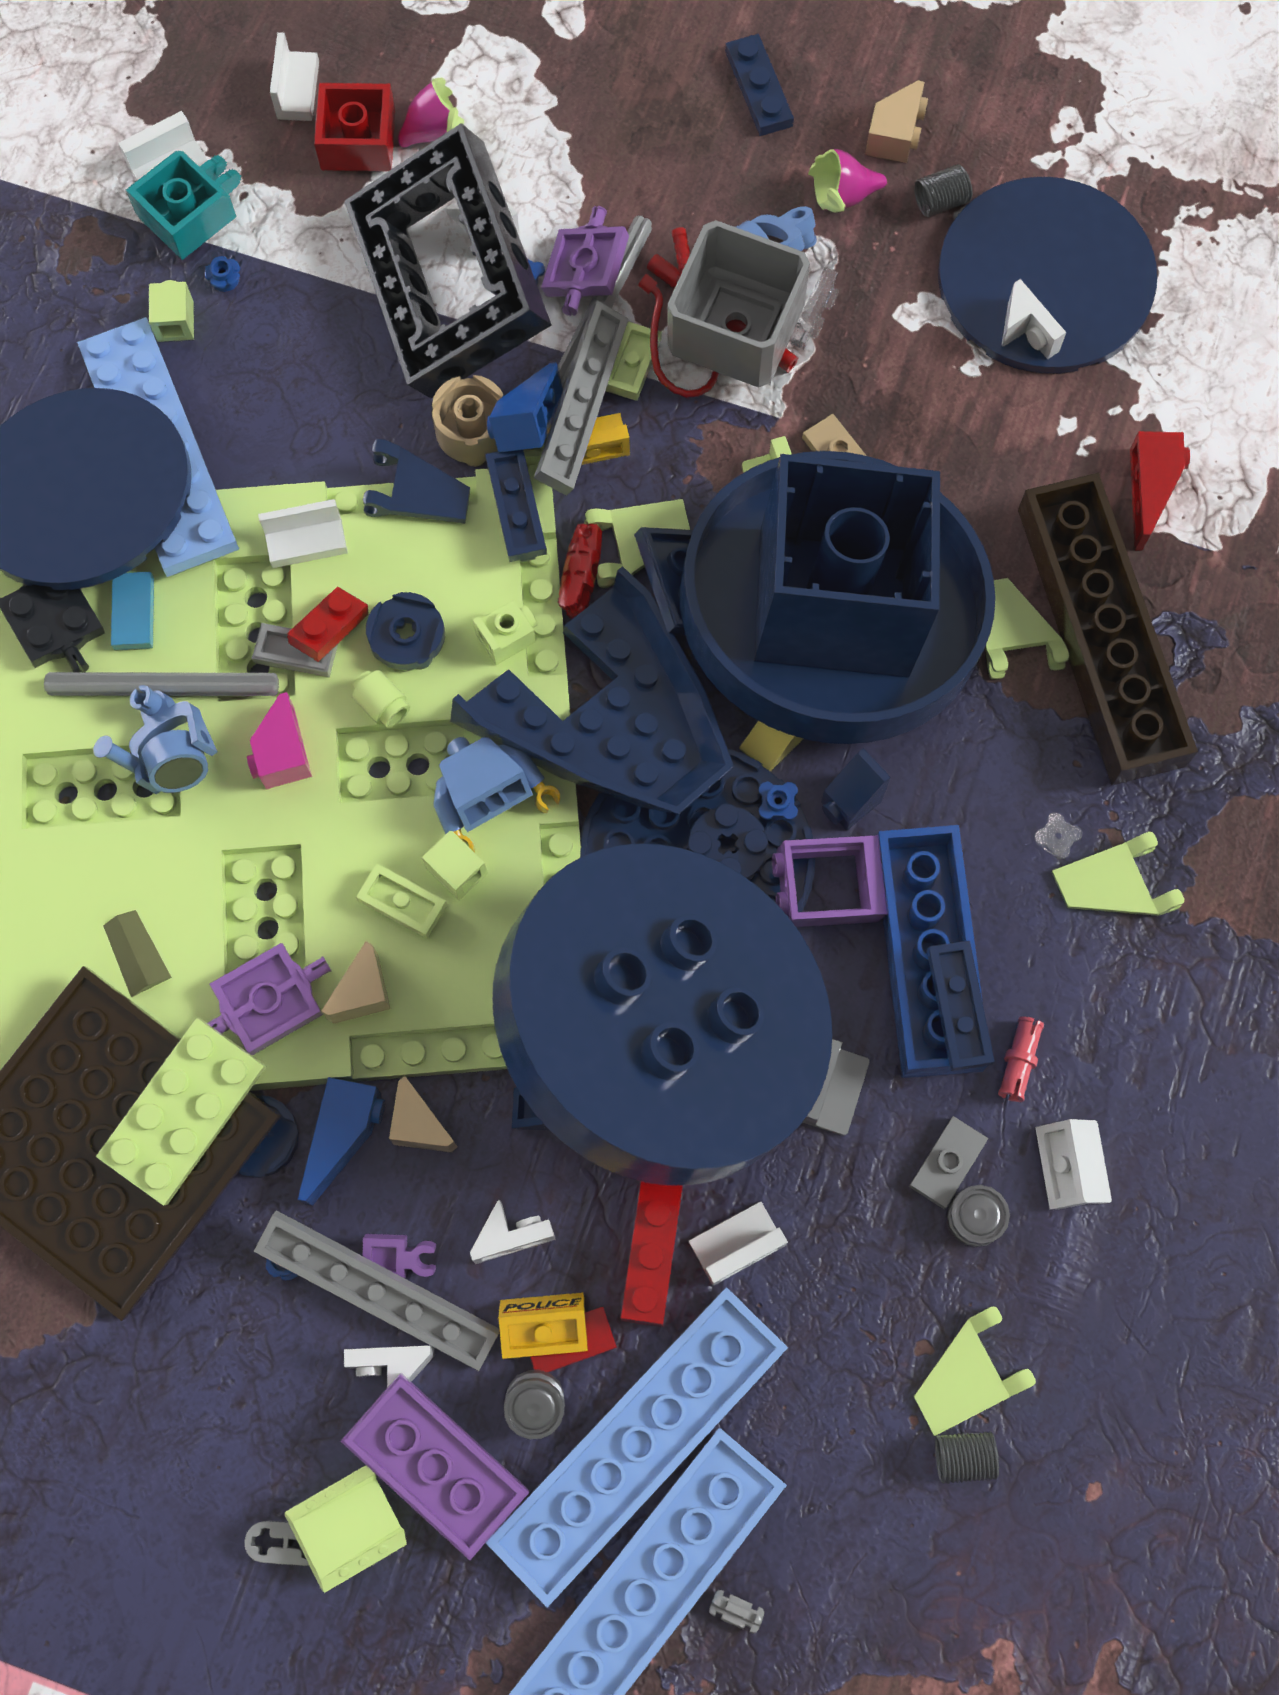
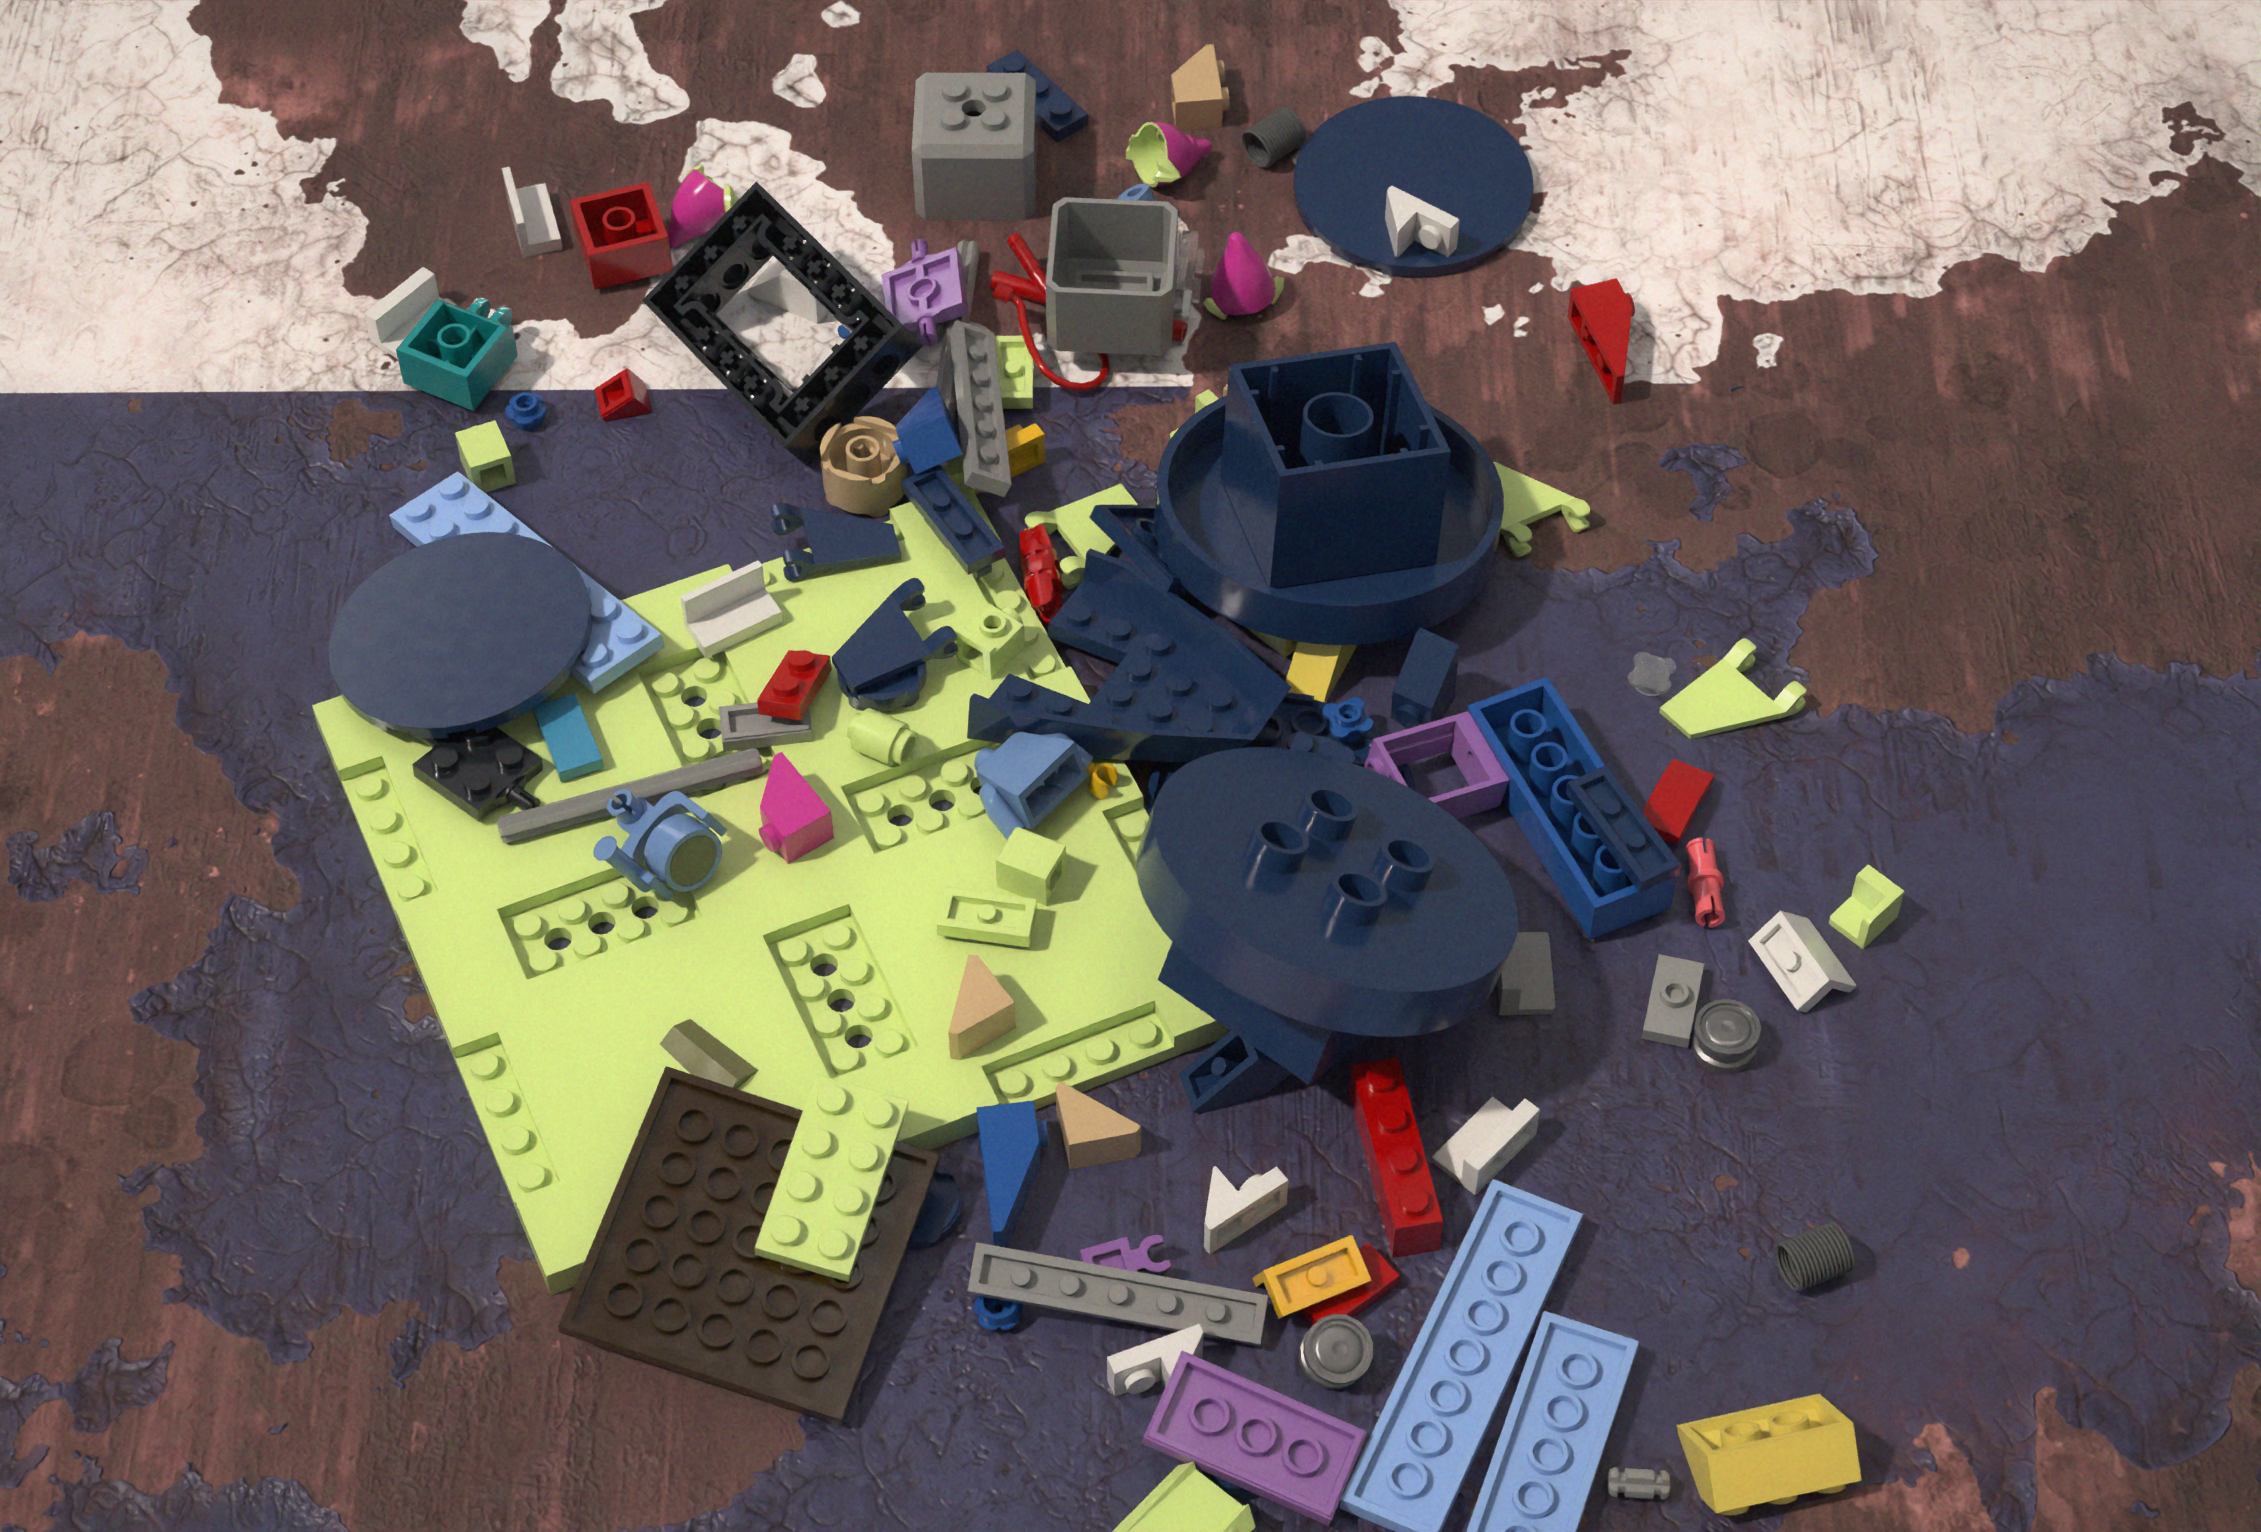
camera: 20 degrees left, 20 degrees down
medium lavender plate [207,943,331,1055] -> none
yellowish green flag [914,1306,1036,1436] -> none
dark brown brick [1018,472,1198,786] -> none
none -> red slope [594,368,652,422]
none -> dark blue flag [832,578,958,693]
none -> light grey plate [912,73,1038,221]
none -> dark pink hat [1203,232,1284,320]
none -> red slope [1642,759,1715,845]
none -> light yellow slope [1677,1394,1862,1515]
none -> yellowish green panel [1829,865,1904,949]

